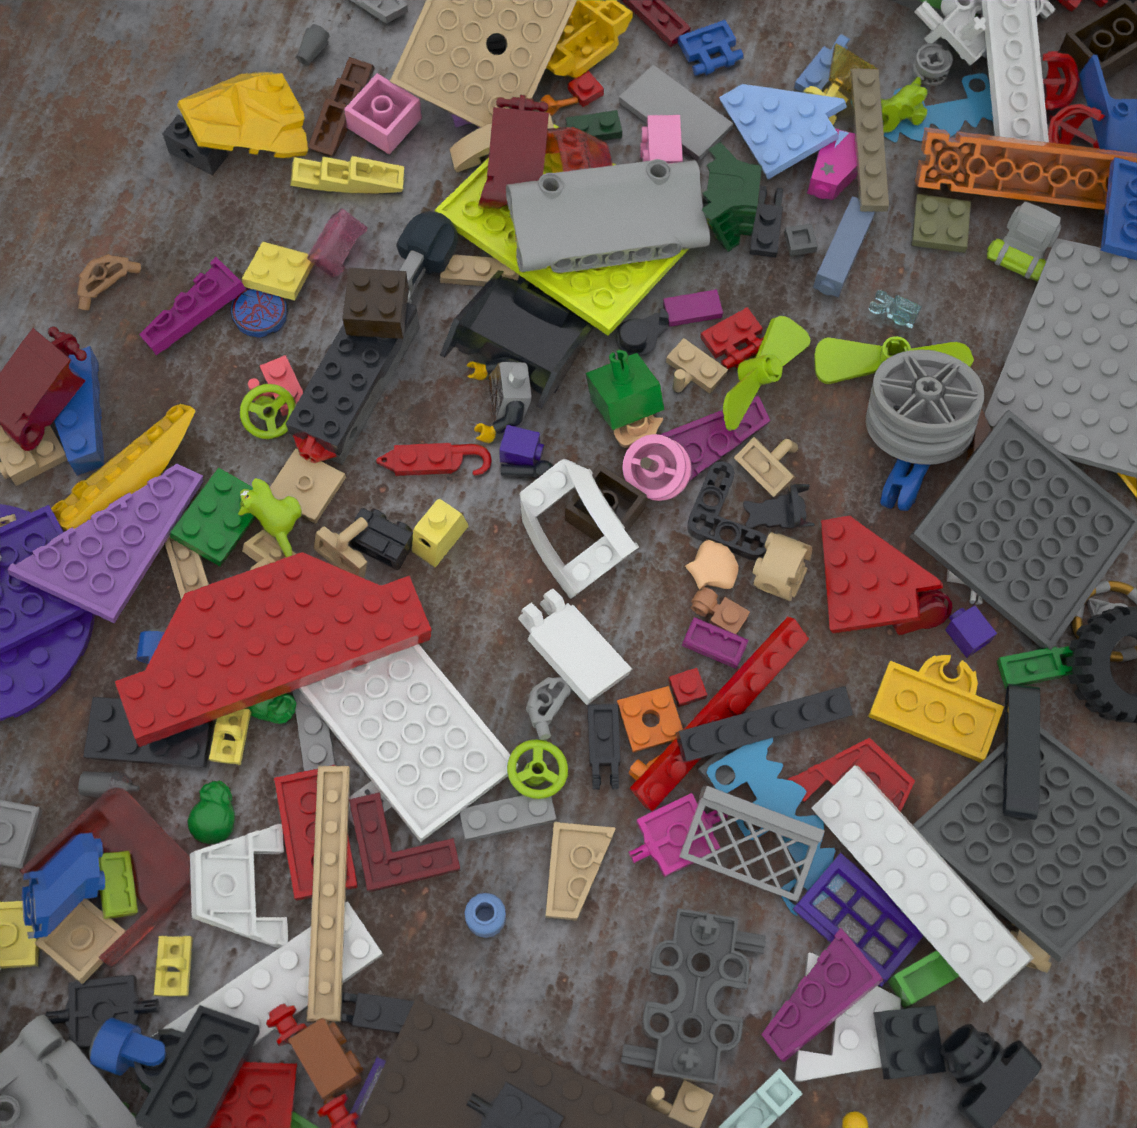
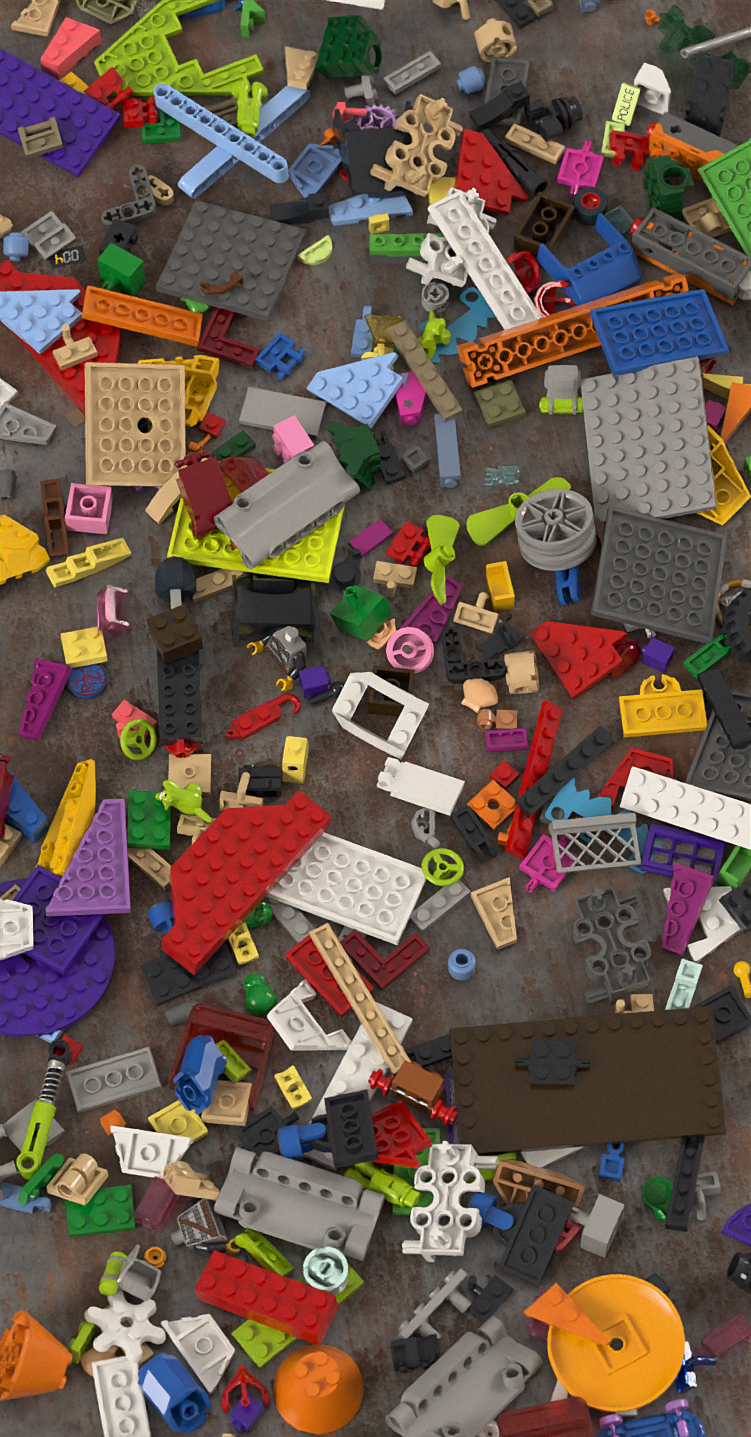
camera: 25 degrees left, 5 degrees down
none -> yellow panel [486,561,515,612]

